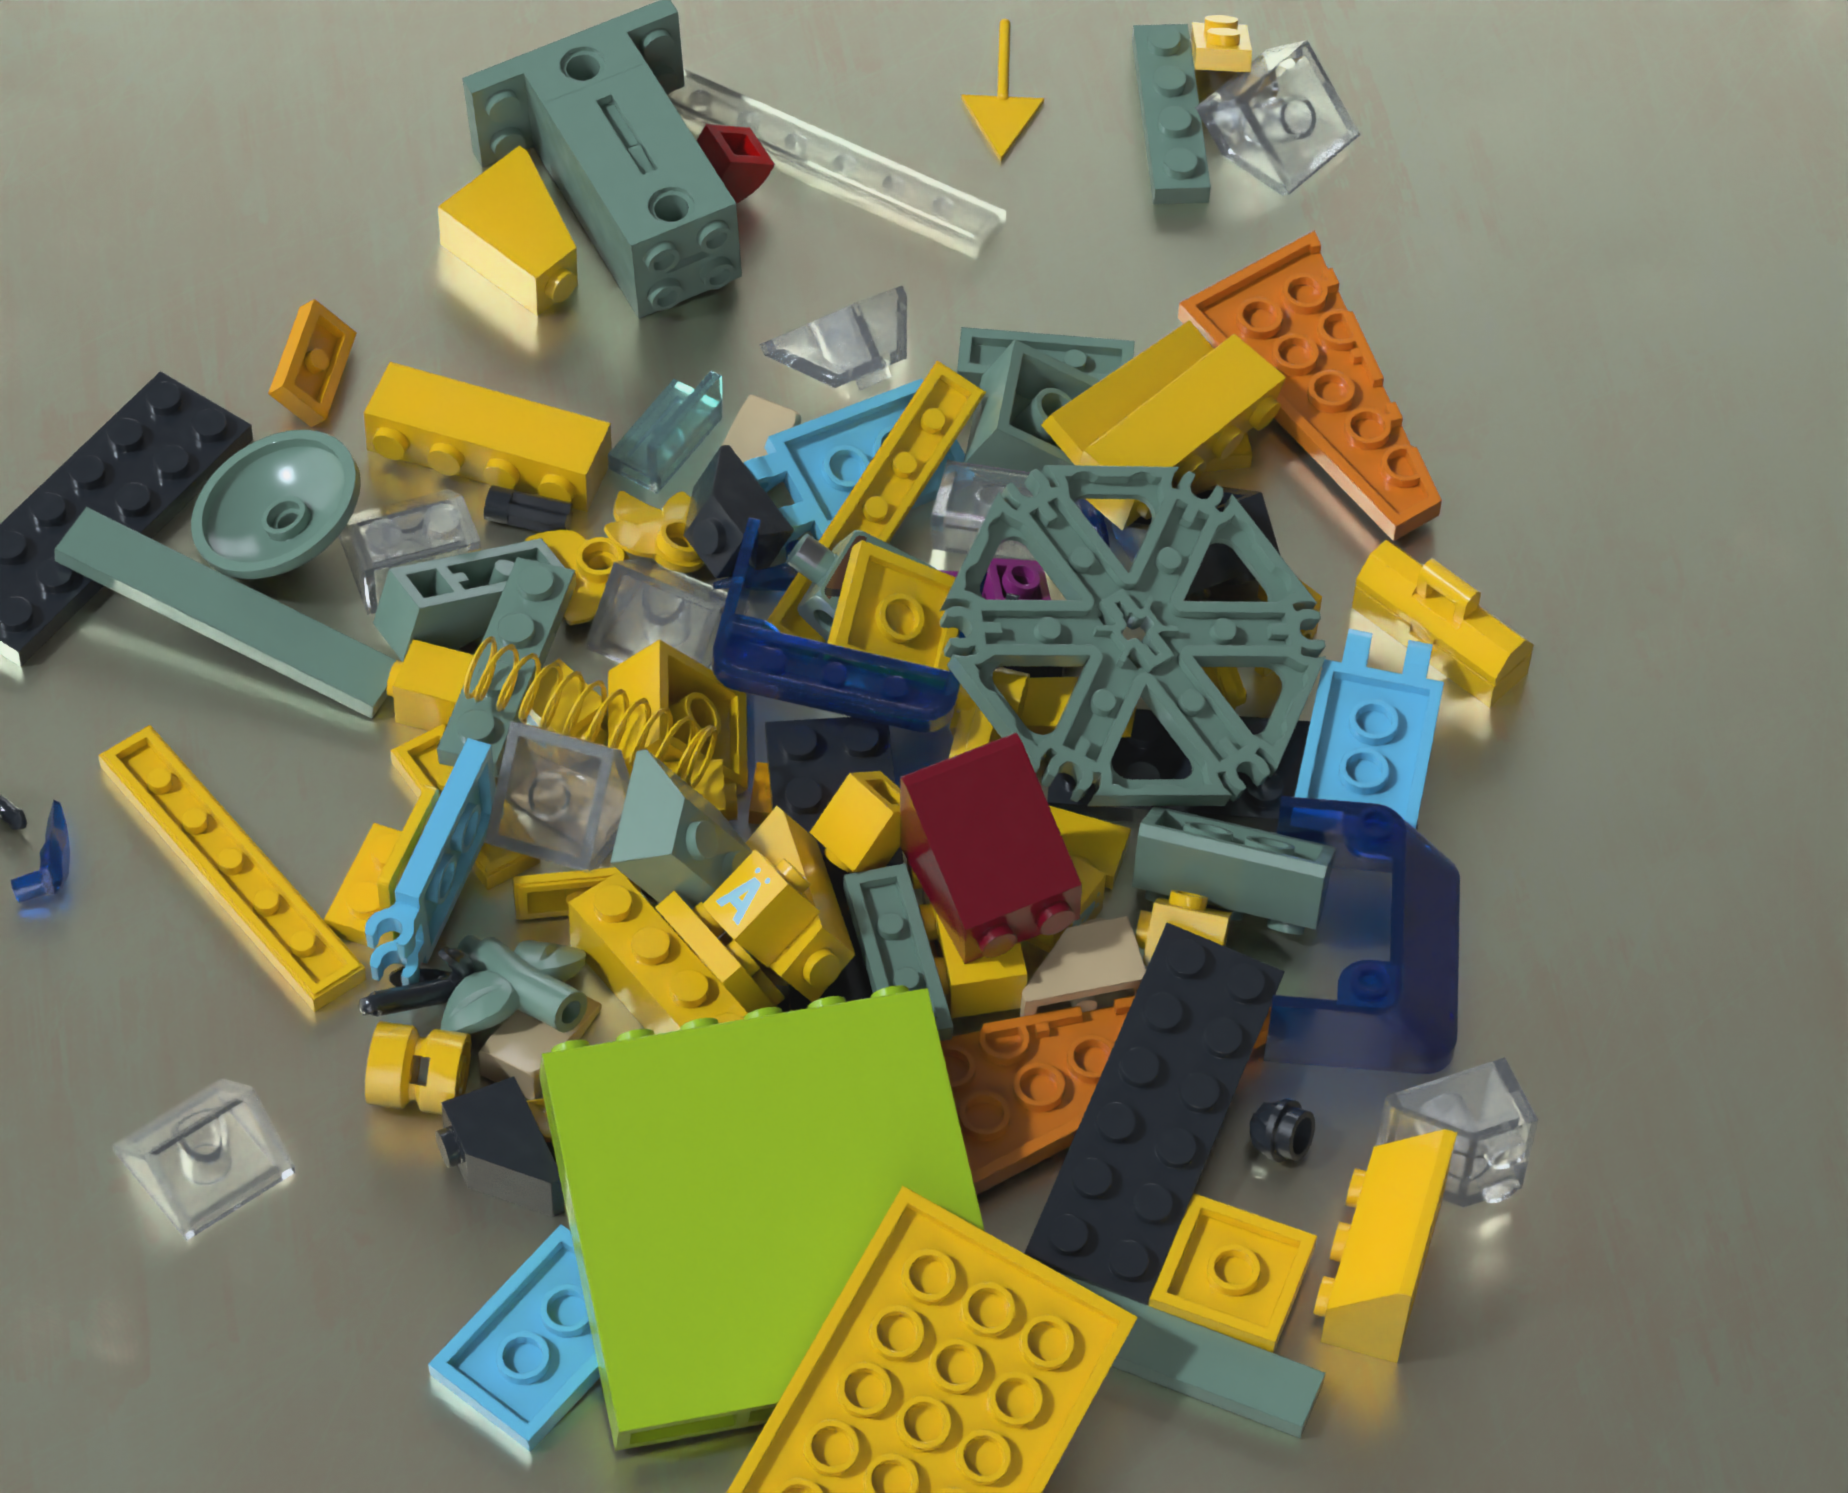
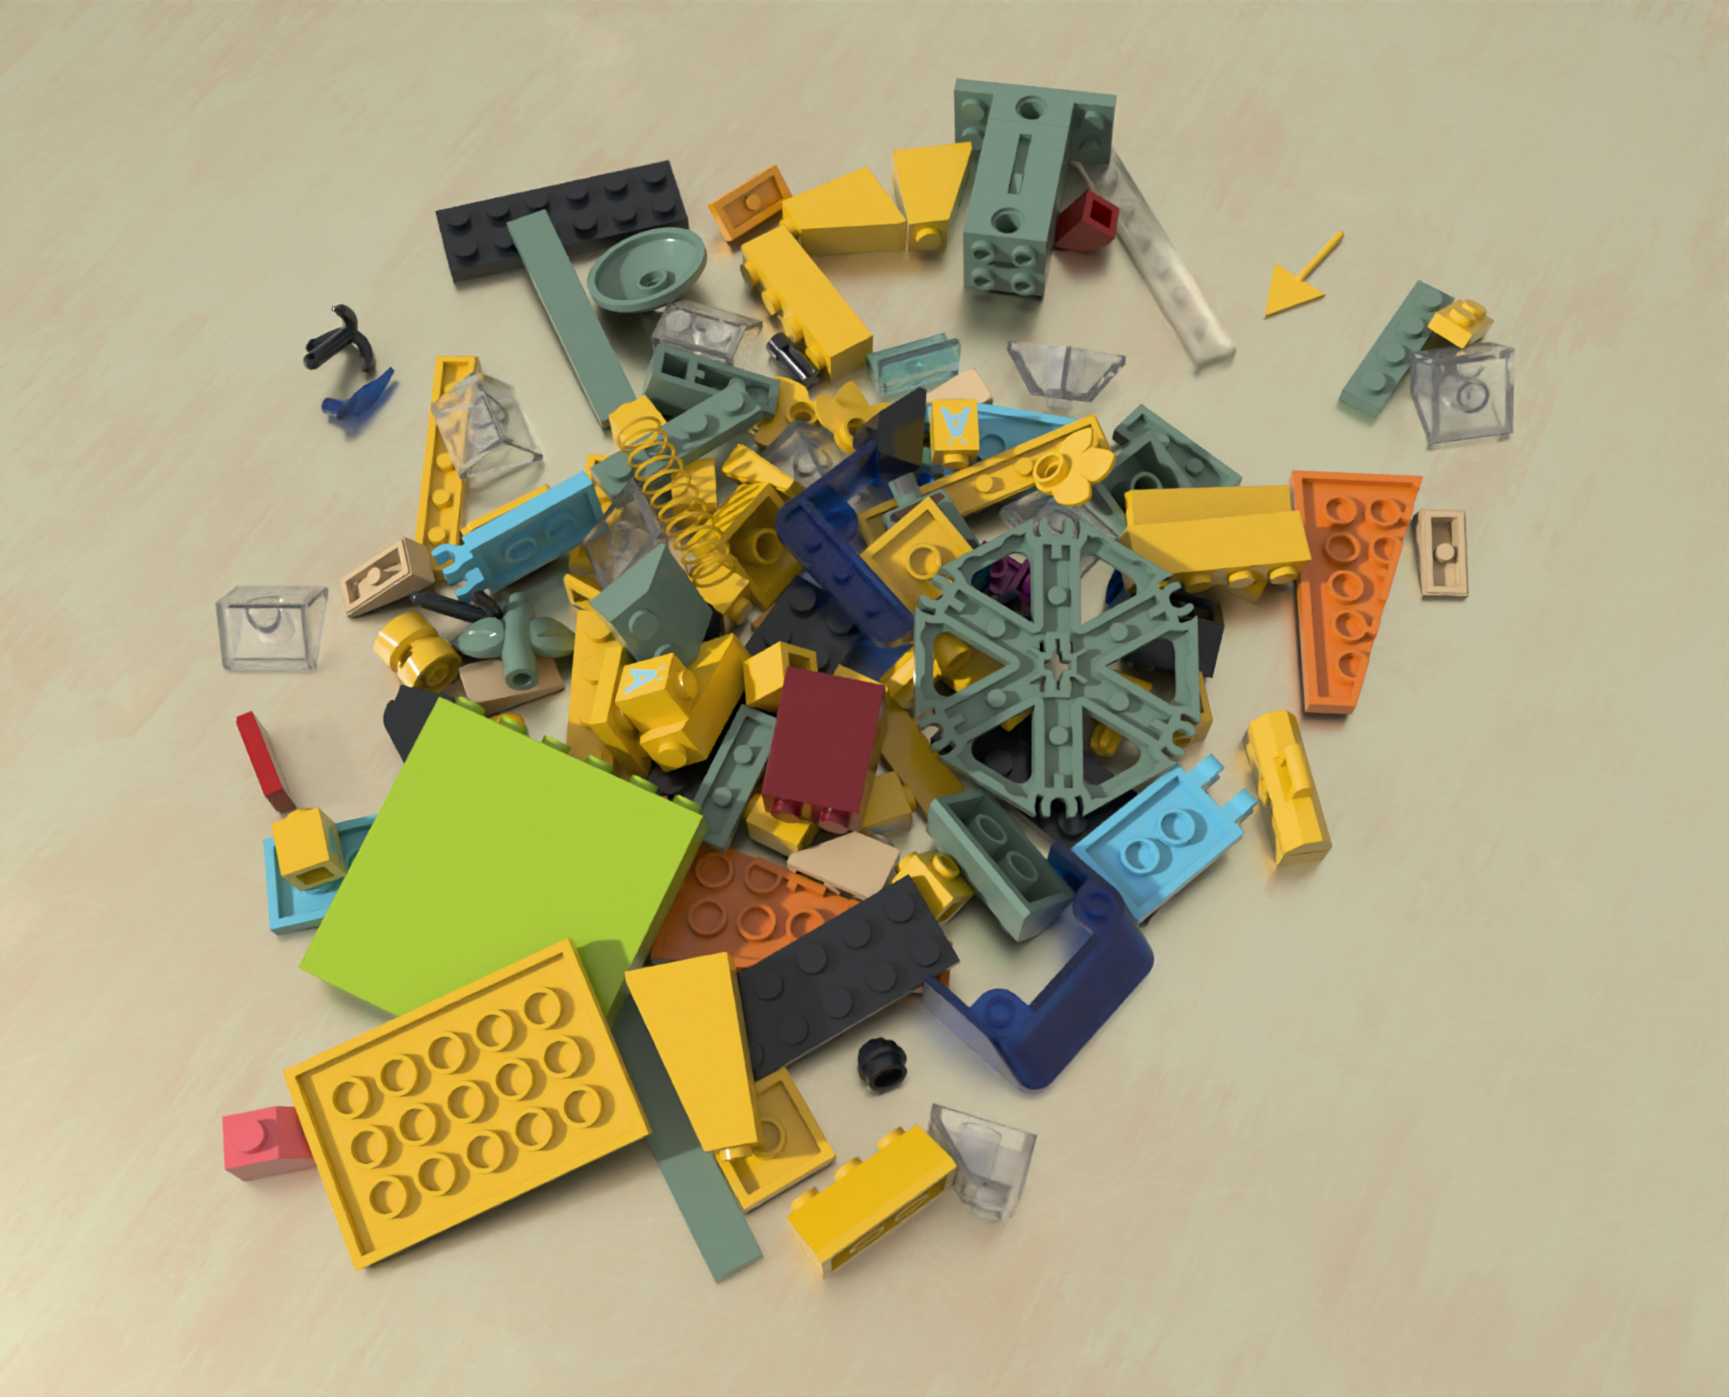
camera: 40 degrees right, 10 degrees up
none -> red tile [235,711,296,814]
none -> yellow brick [271,807,347,892]
none -> tan slope [339,537,435,618]
none -> clear slope [431,370,543,480]
none -> yellow slope [625,951,765,1162]
none -> yellow slope [720,444,815,507]
none -> yellow slope [779,166,907,256]
none -> yellow brick [929,399,979,470]
none -> yellow plate [1033,428,1116,507]
none -> tan slope [1413,509,1469,597]

